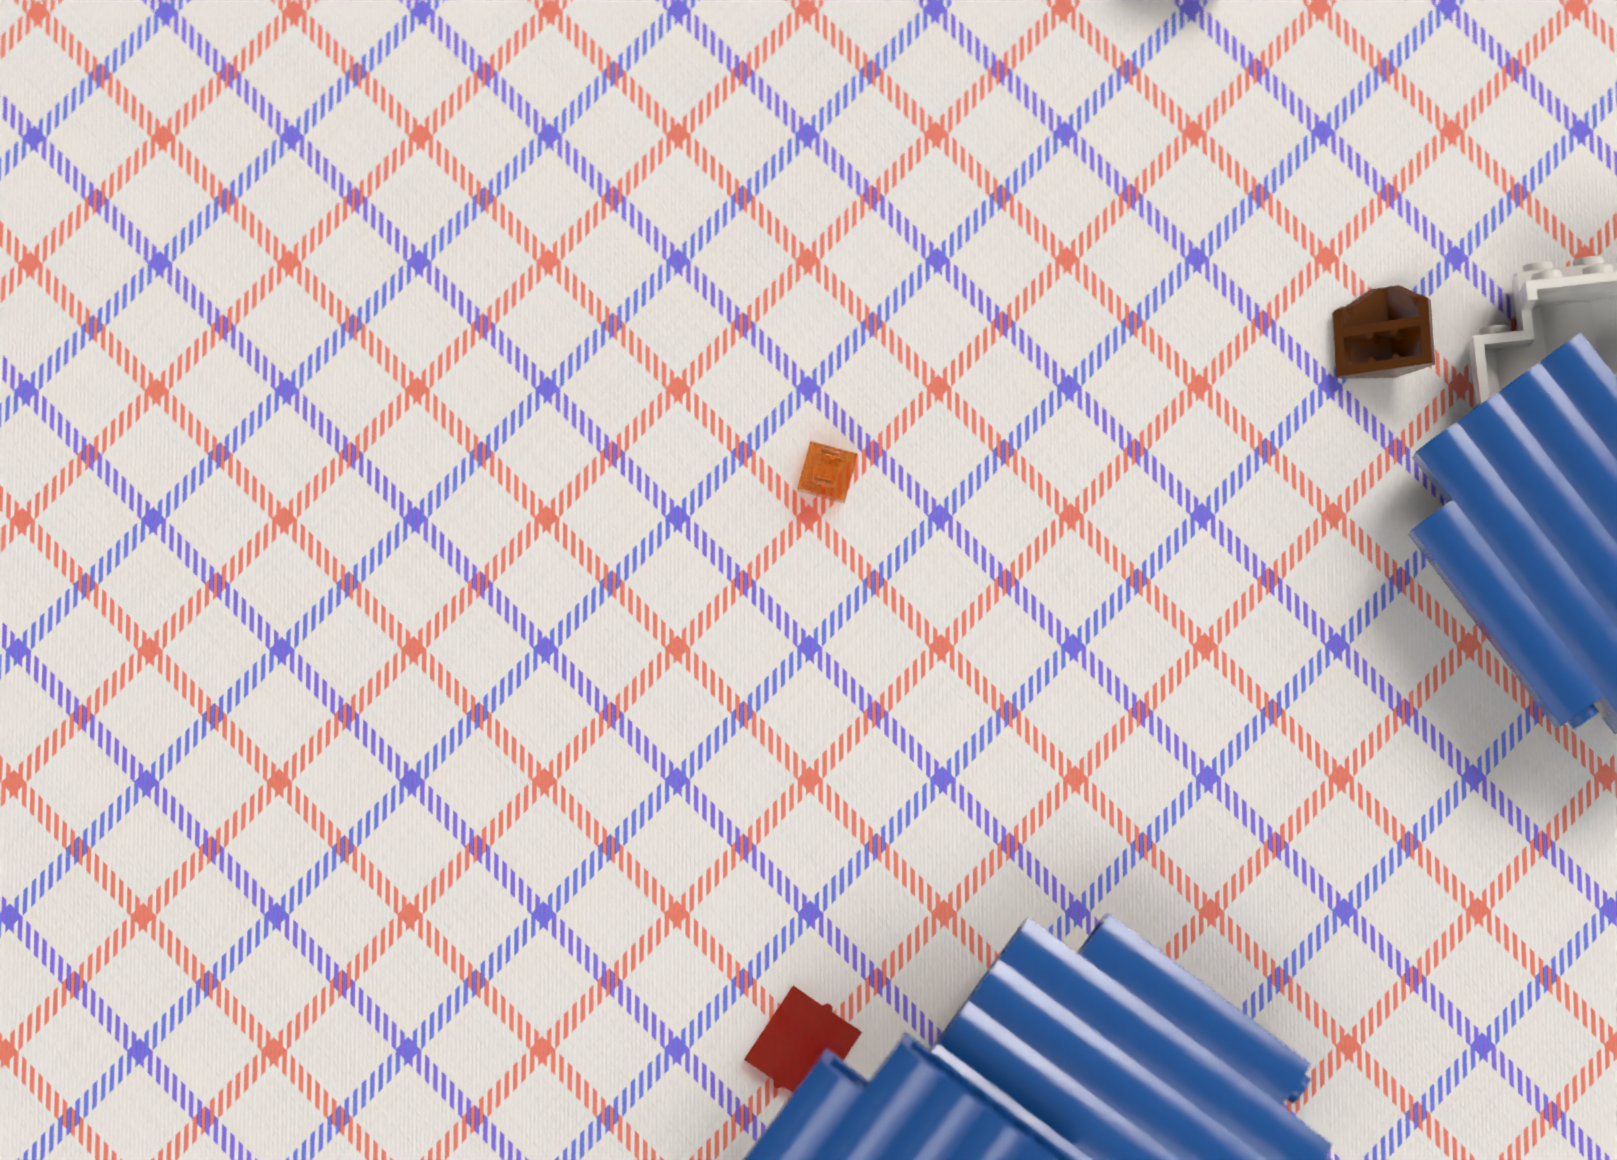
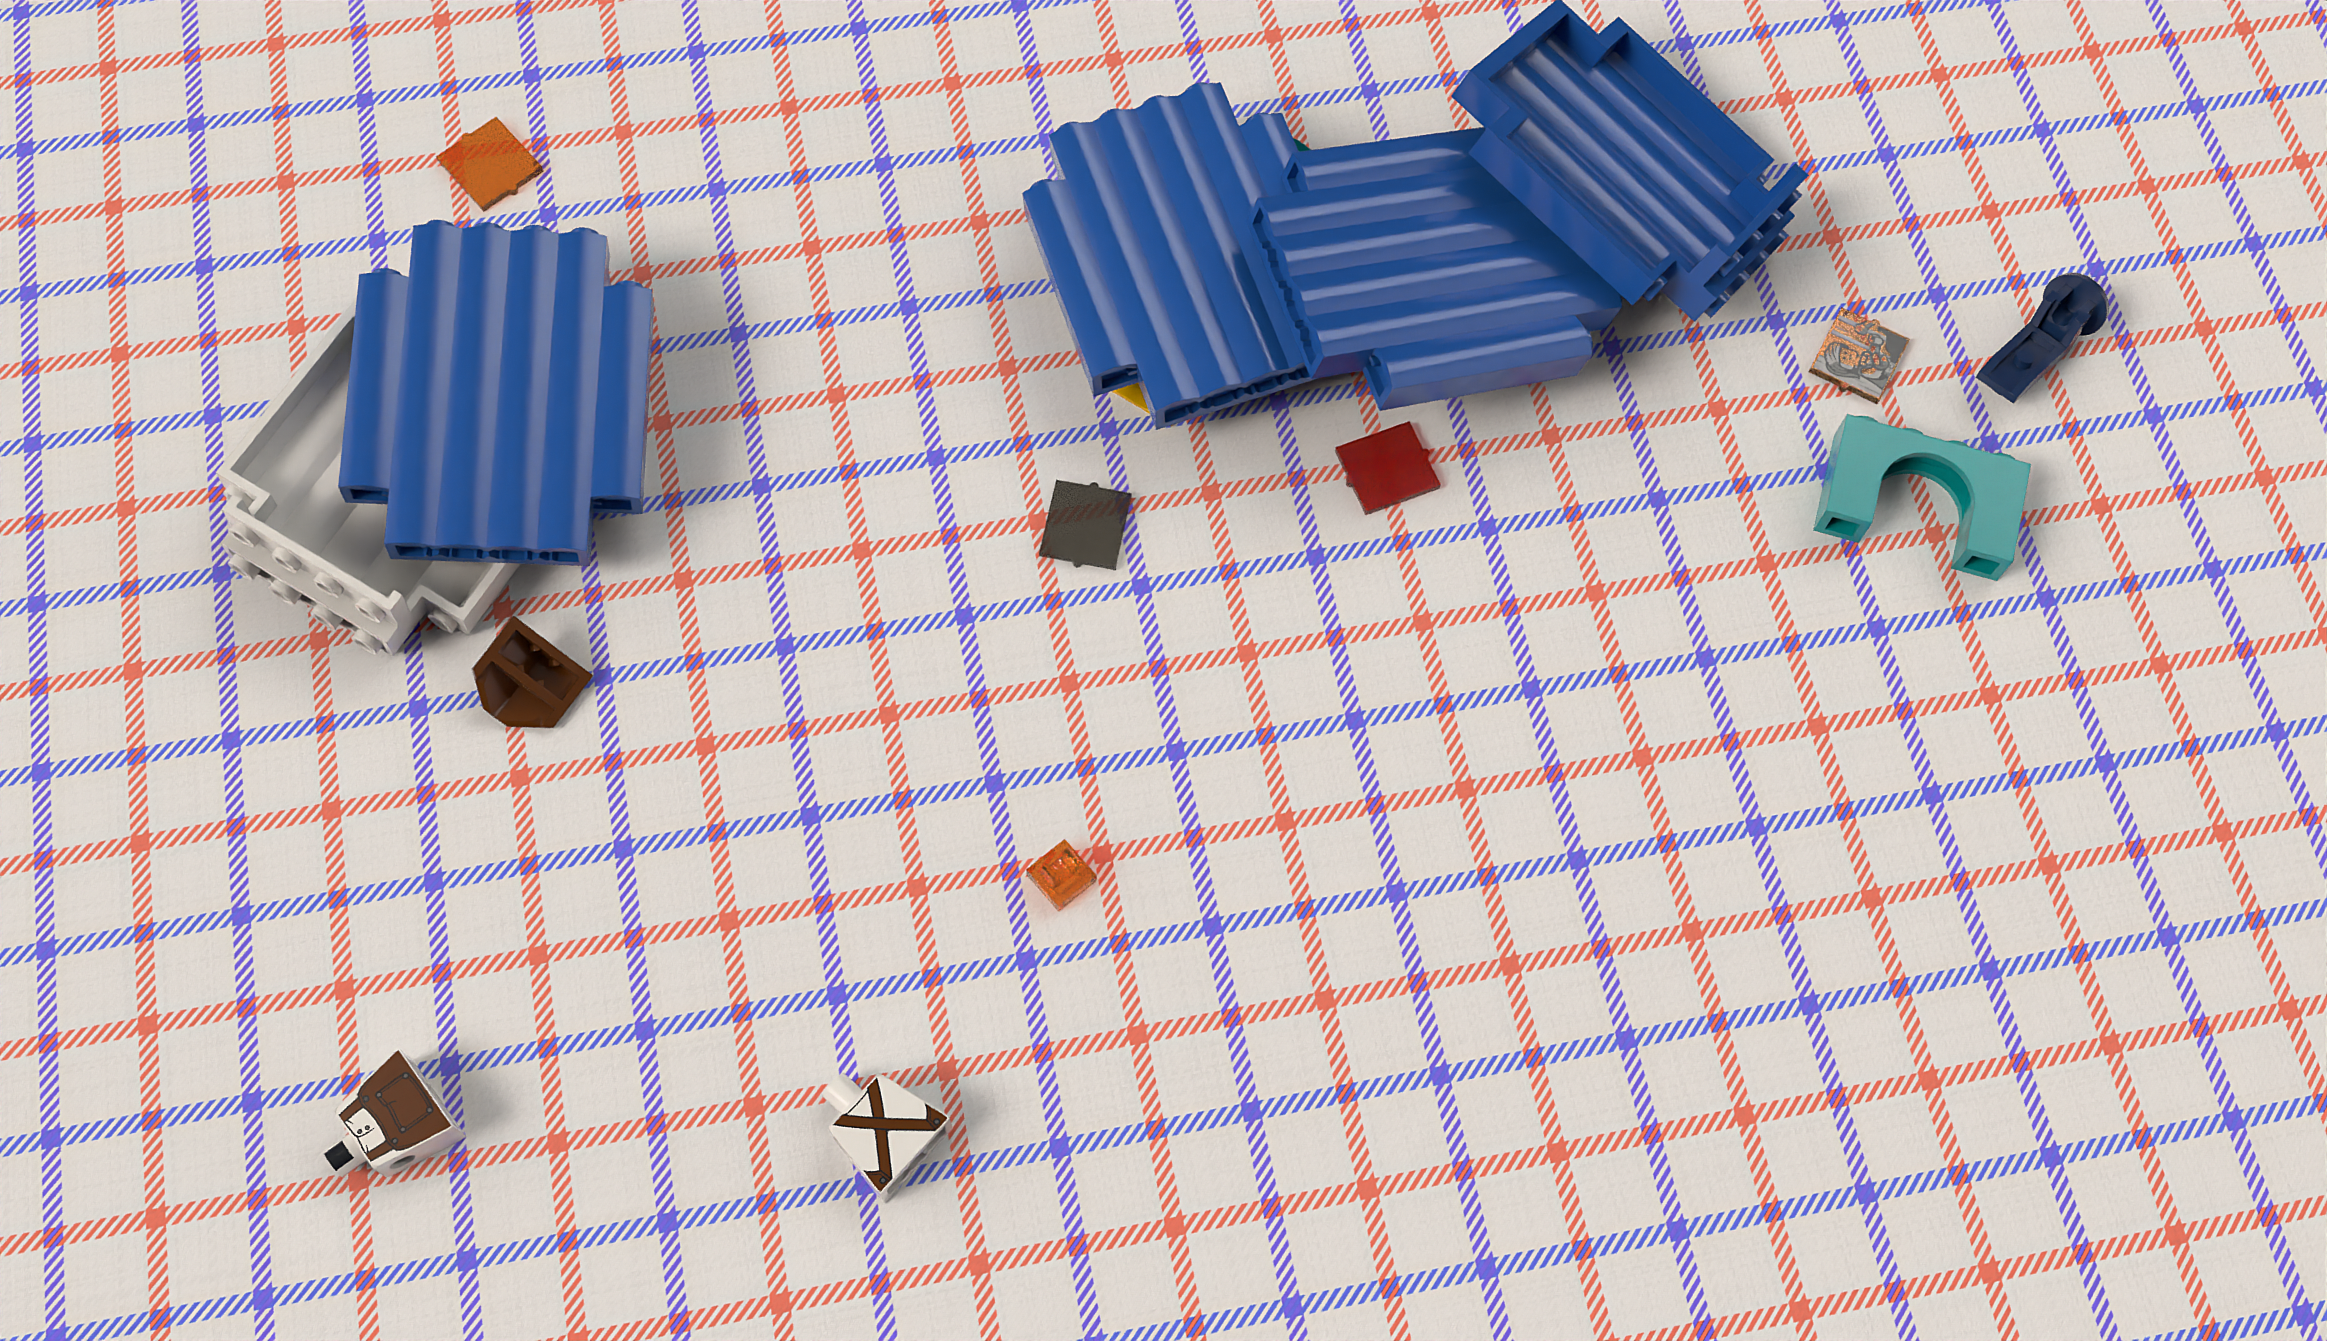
camera: 150 degrees left, 15 degrees down
none -> white torso [822,1073,953,1203]
none -> clear smoke piece [1039,479,1132,570]

